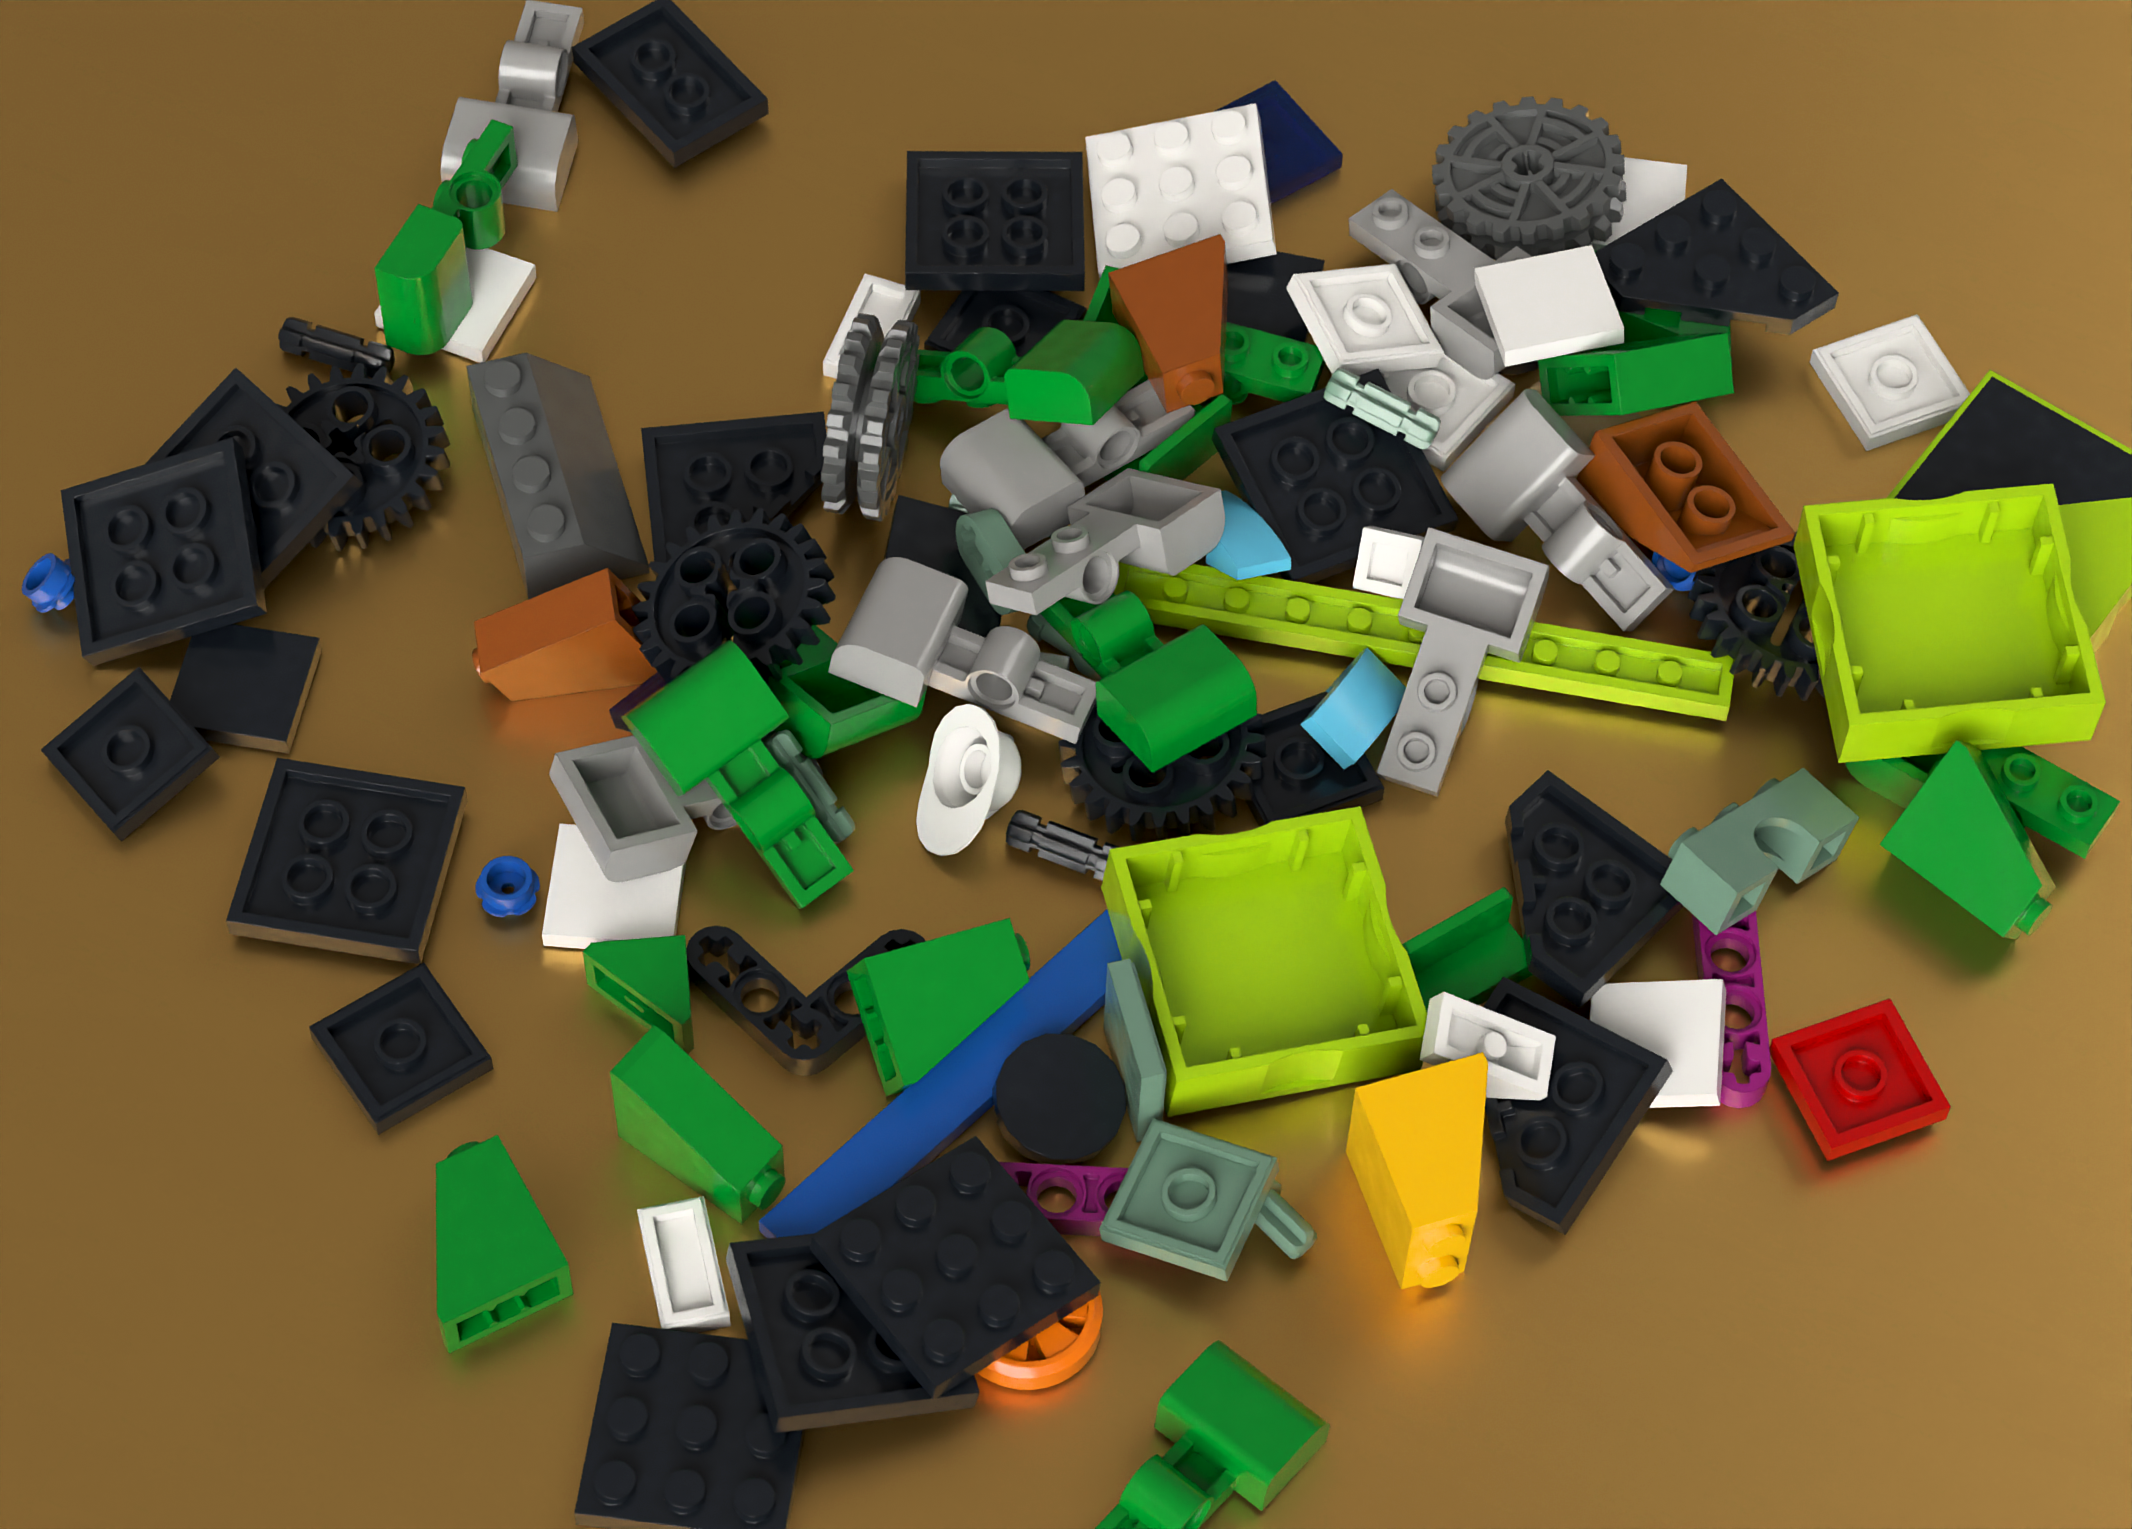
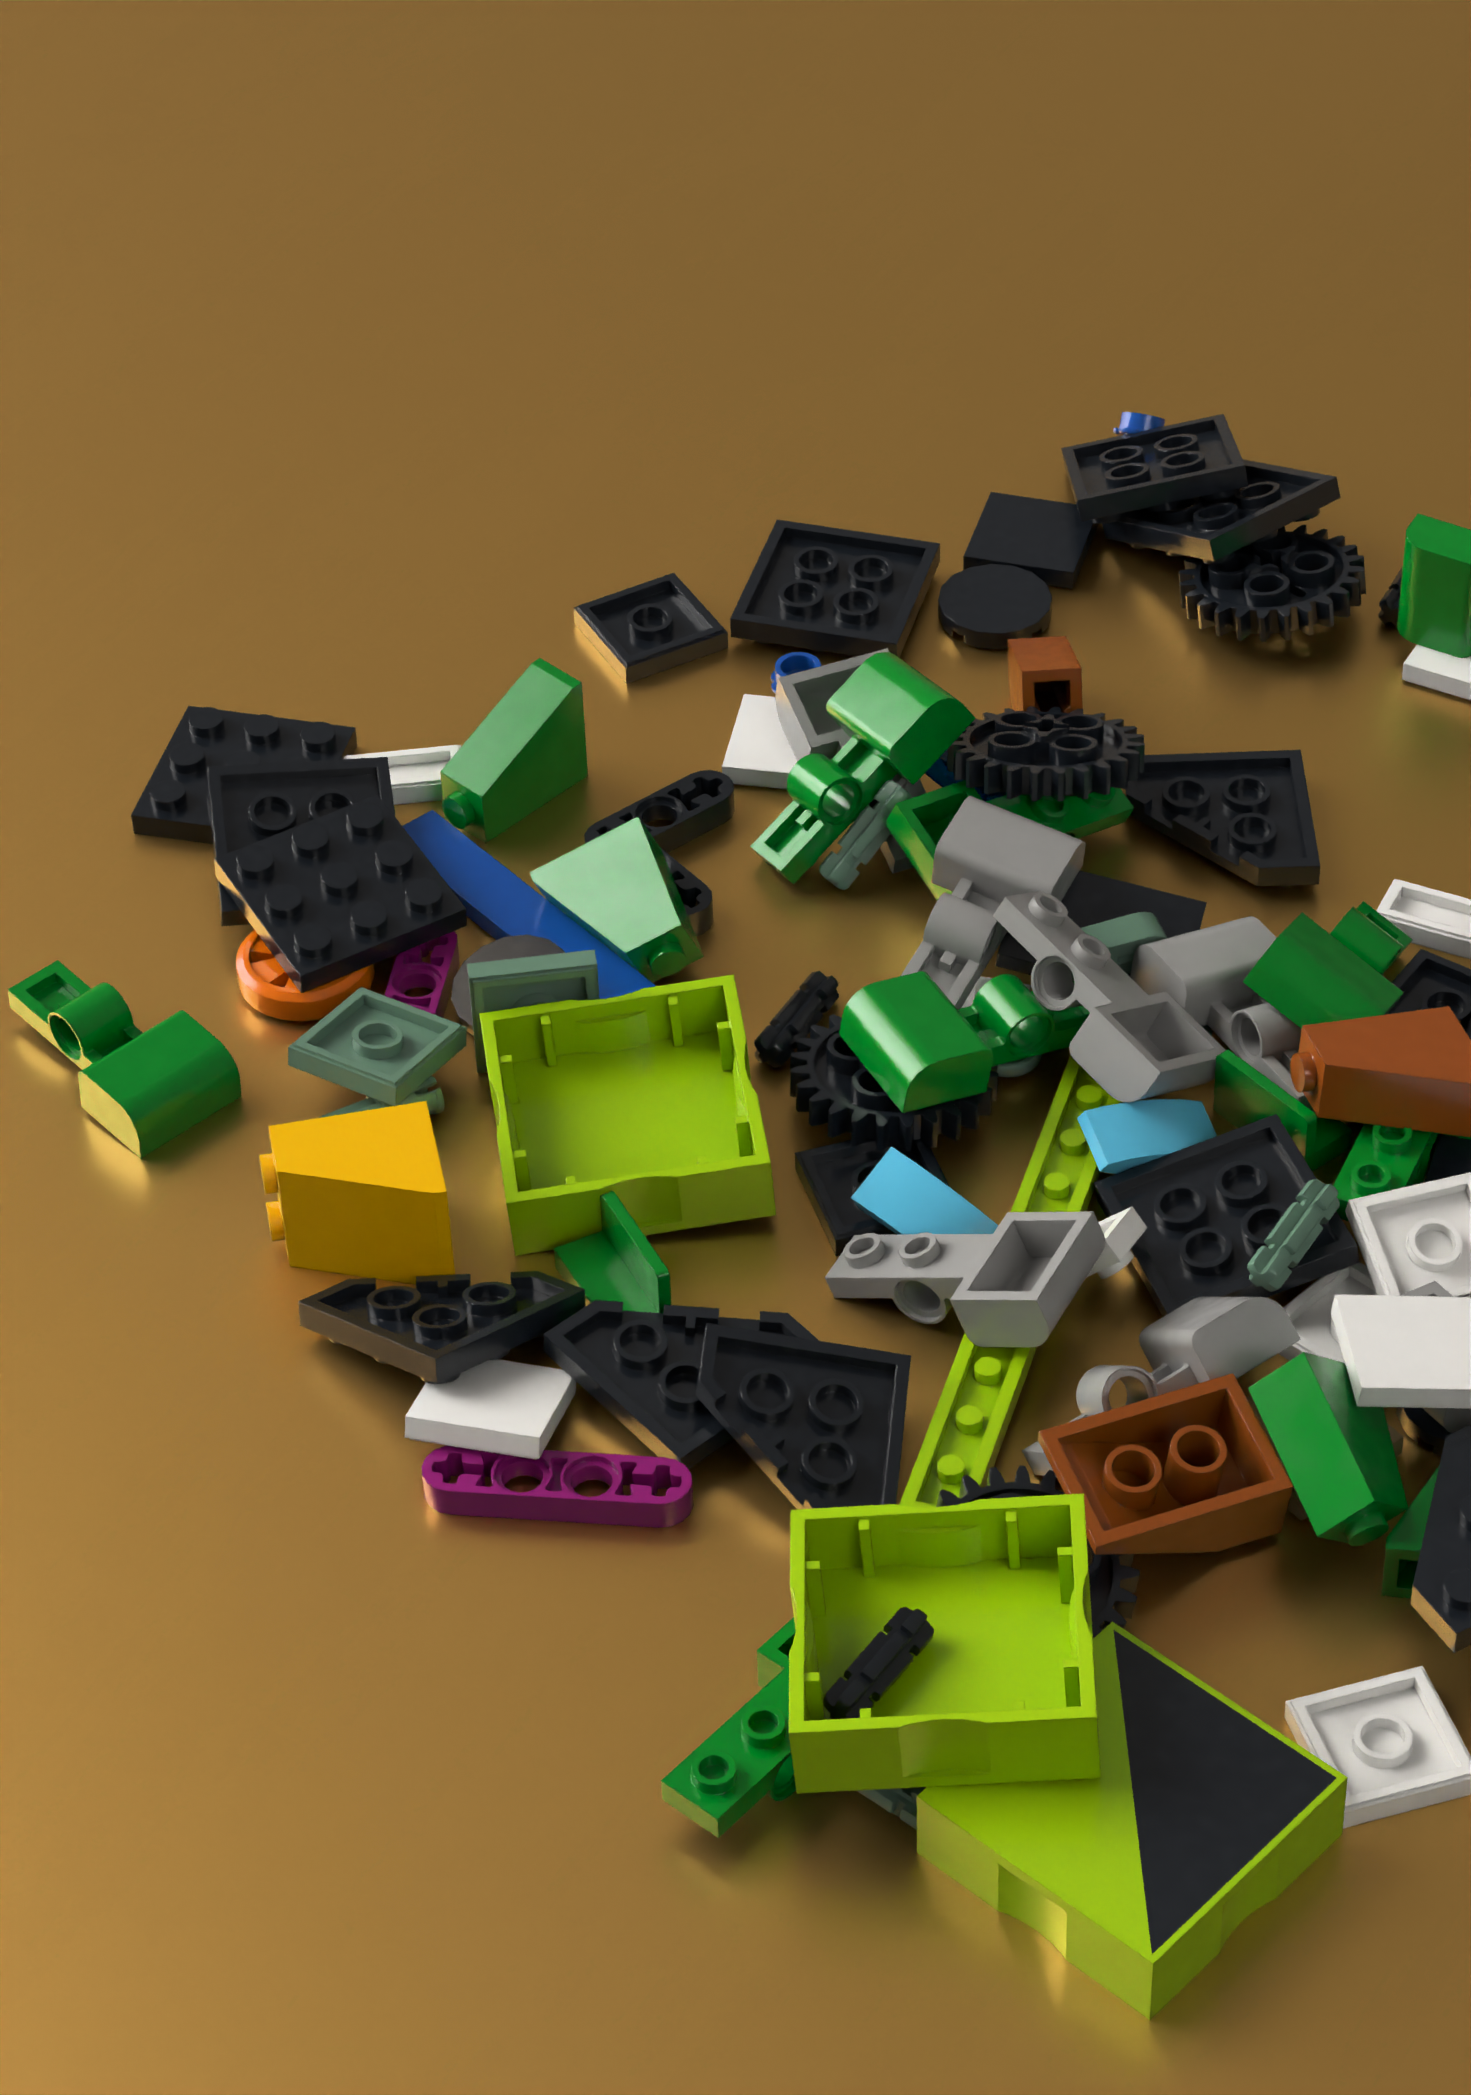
camera: 100 degrees right, 15 degrees down
black tile [41,667,220,841] -> none
green slope [436,1135,573,1354] -> none
dark grey slope [466,353,650,599] -> none
green slope [583,935,694,1054] -> none
dark grey piece [821,313,920,521] -> none
white piece [916,704,1022,856] -> none
white slope [1420,992,1556,1100] -> none
sand green arch [1660,768,1859,935] -> none
red plate [1770,998,1951,1161] -> none
green slope [1880,740,2056,939] -> none
none -> black plate [695,1323,911,1509]
none -> black axle [823,1607,934,1719]
none -> black tile [938,564,1052,650]

